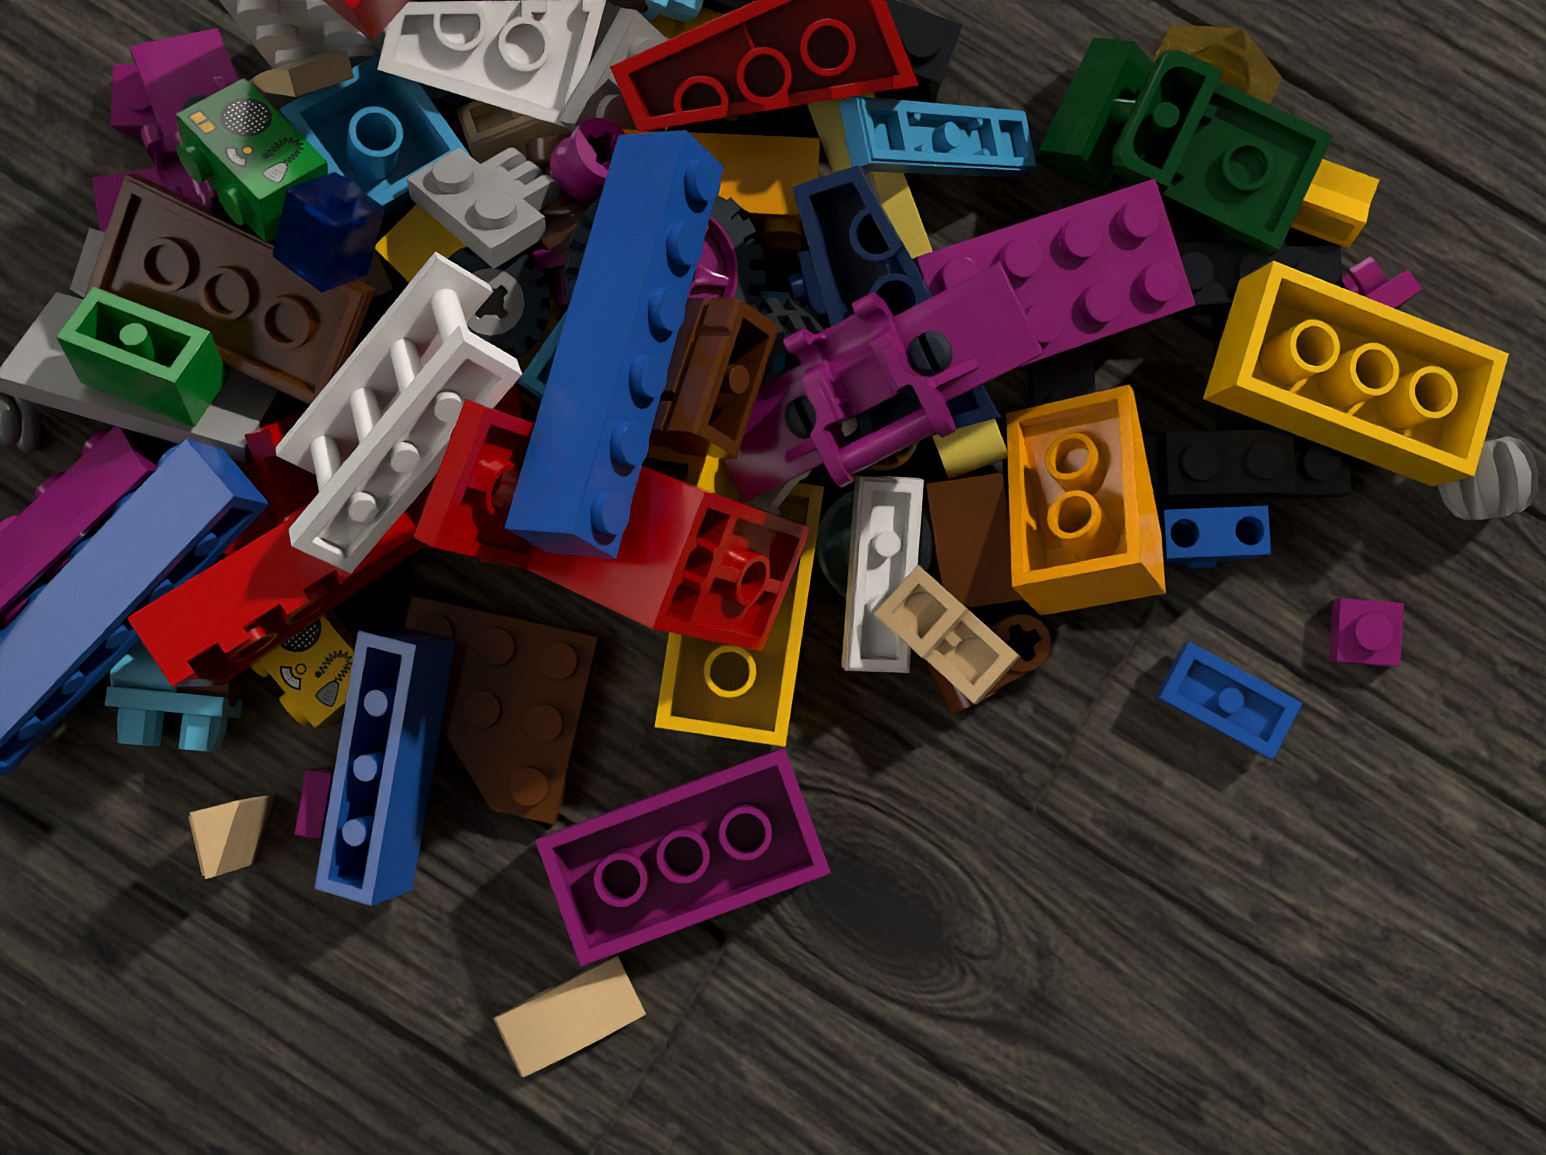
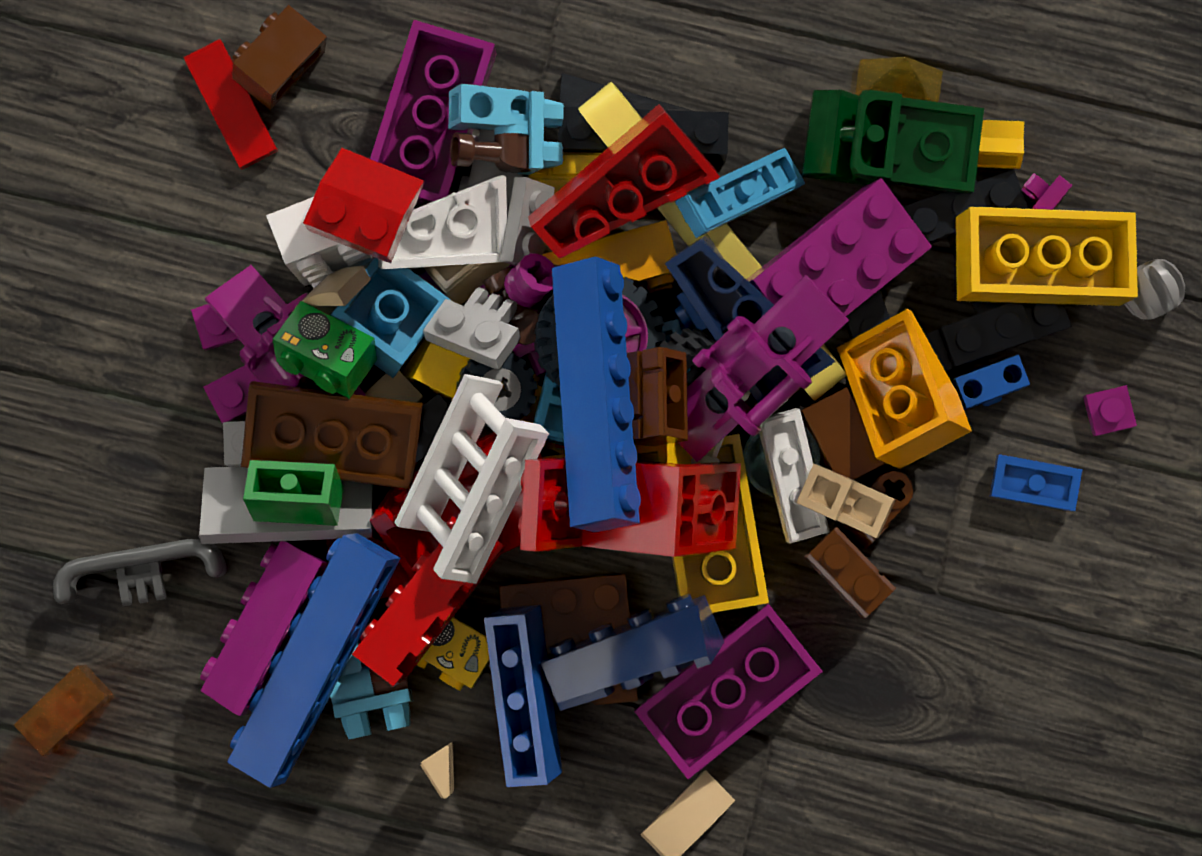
camera: 15 degrees left, 0 degrees up
clear blue brick [272,172,385,293] -> none
magenta plate [294,767,335,839] -> none
none -> dark blue wedge [540,594,724,711]
none -> reddish brown brick [803,527,896,618]

